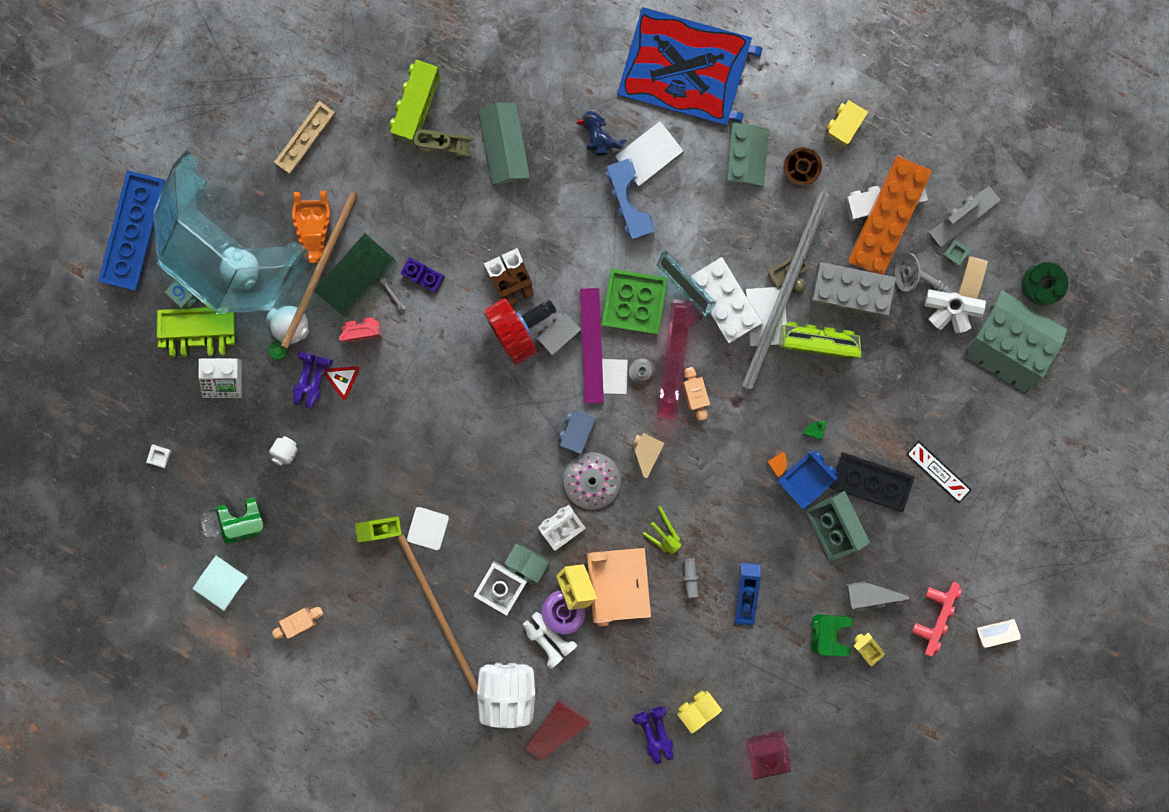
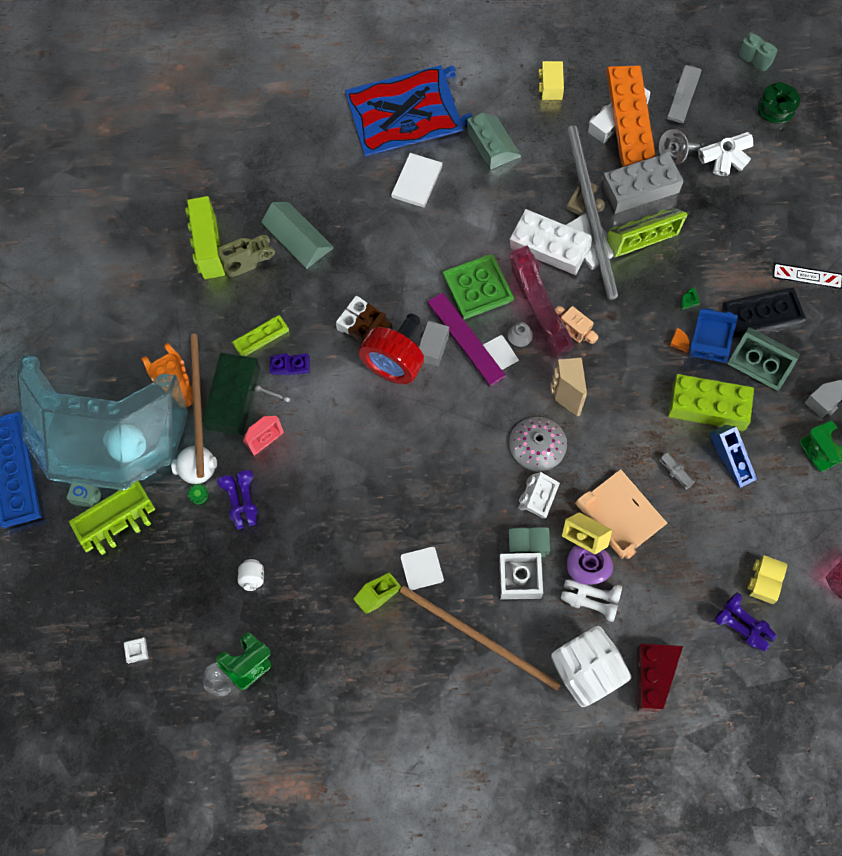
camera: 30 degrees left, 20 degrees down
light aqua slope [192,556,247,611] -> none
white slope [199,359,242,398] -> none
light nougat piece [272,607,324,639] -> none
tan plate [274,101,336,175] -> none
sticker [323,366,359,400] -> none
sand blue brick [558,410,595,454] -> none
dark blue animal [576,110,627,156] -> none
medium blue arch [606,158,656,239] -> none
lime plant [643,506,682,555] -> none
tile [656,251,716,318] -> none
reddish brown cylinder [783,147,822,186] -> none
sand green plate [943,239,970,266] -> none
tan slope [958,256,988,299] -> none
sand green slope [966,290,1067,393] -> none
none -> lime tile [232,315,289,358]
none -> lime brick [668,374,754,431]
none -> sand green brick [738,33,778,71]

